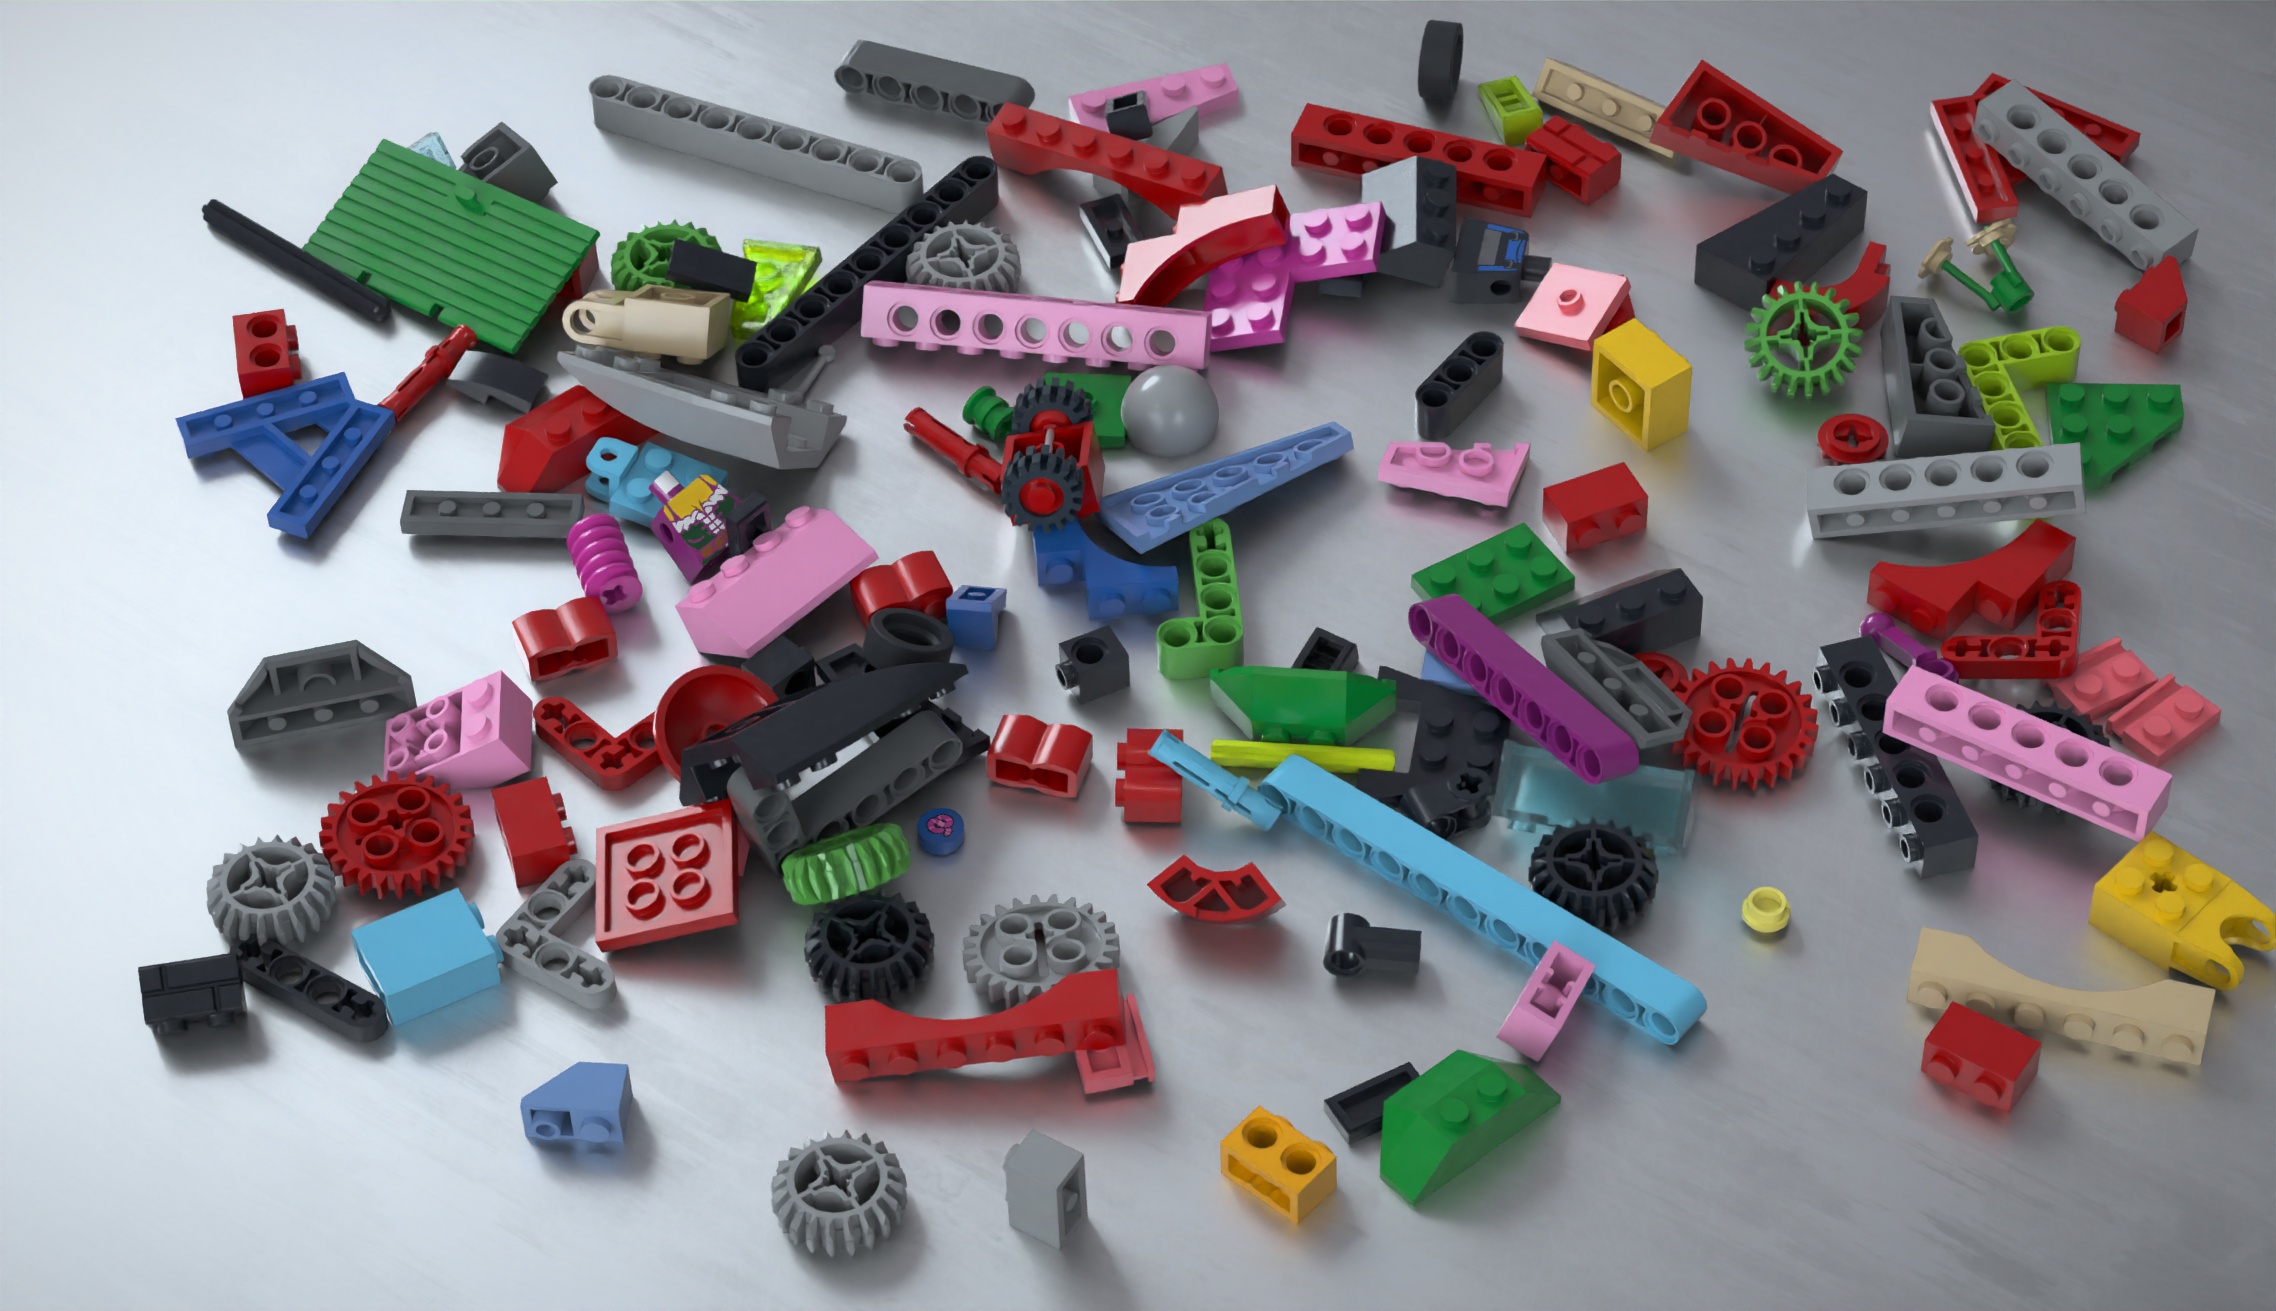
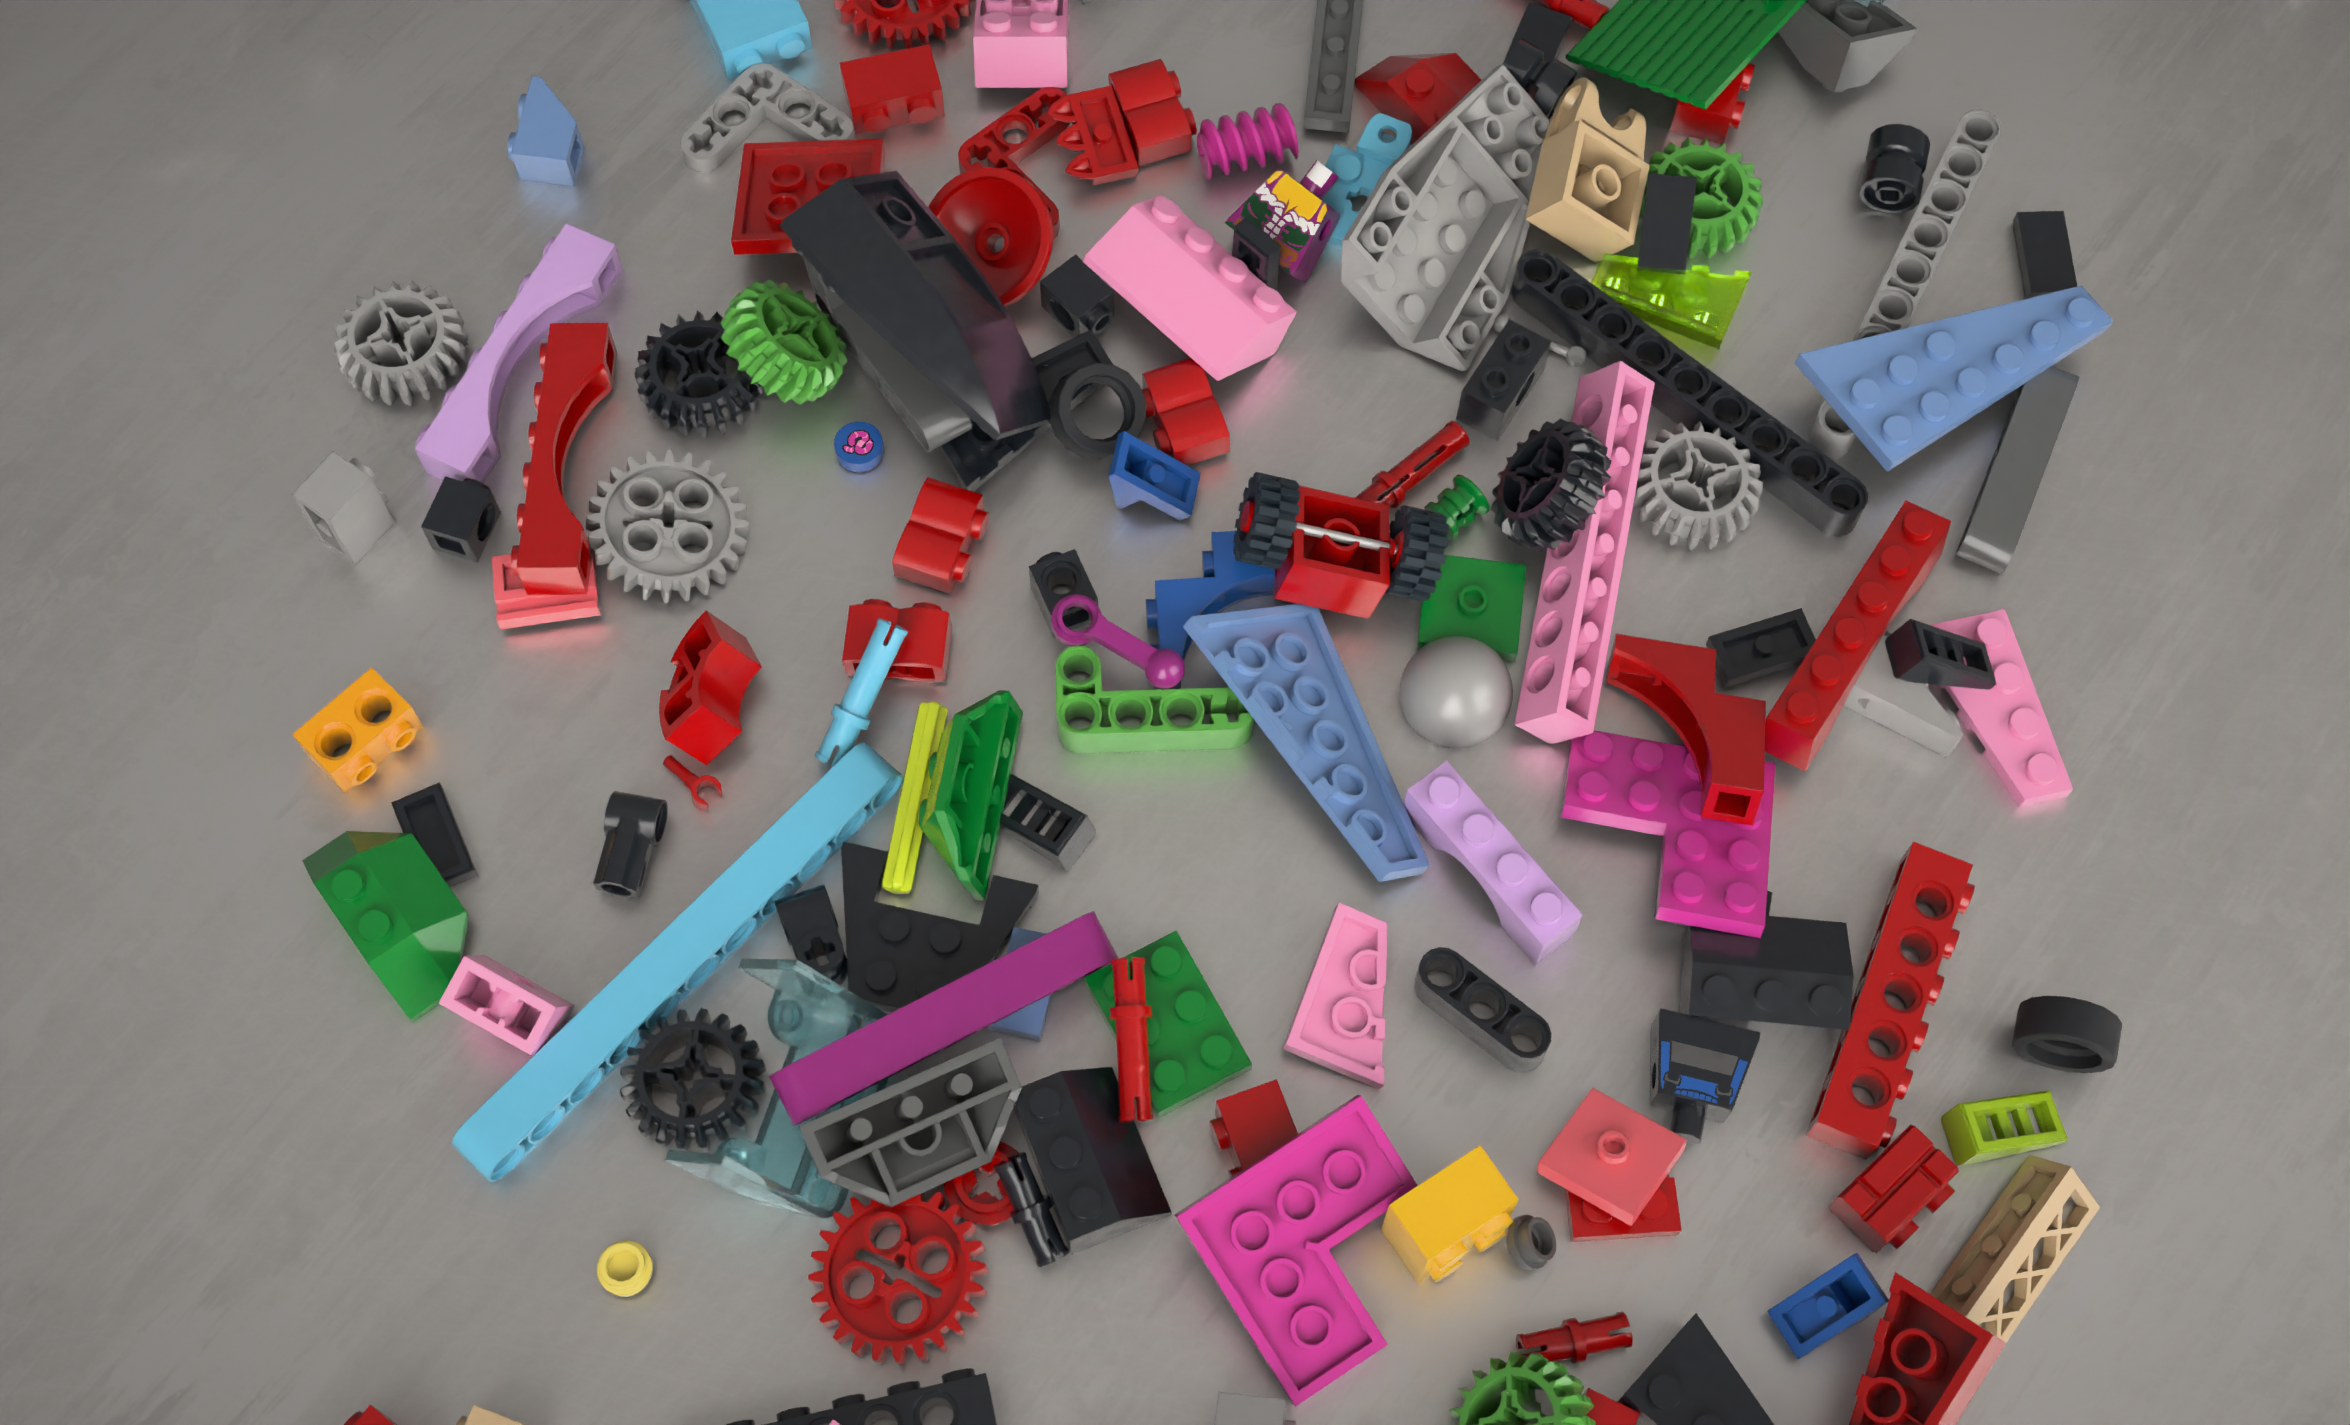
camera: 90 degrees right, 20 degrees up
none -> lavender arch [414,223,623,483]
none -> black brick [421,476,501,563]
none -> red hand [663,755,723,811]
none -> black pin [993,1152,1070,1267]
none -> red plate [1047,85,1139,186]
none -> magenta piece [1051,594,1185,689]
none -> red pin [1110,957,1154,1122]
none -> dark pink plate [1174,1095,1418,1407]
none -> lavender arch [1404,761,1583,965]
none -> black brick [1456,319,1552,442]
none -> black gear [1491,419,1612,552]
none -> black wheel [1502,38,1577,120]
none -> red pin [1516,1312,1633,1364]
none -> blue slope [1767,1253,1889,1359]
none -> medium blue wing [1795,286,2113,472]
none -> black wheel [1859,124,1931,214]
none -> black tile [2013,211,2077,299]

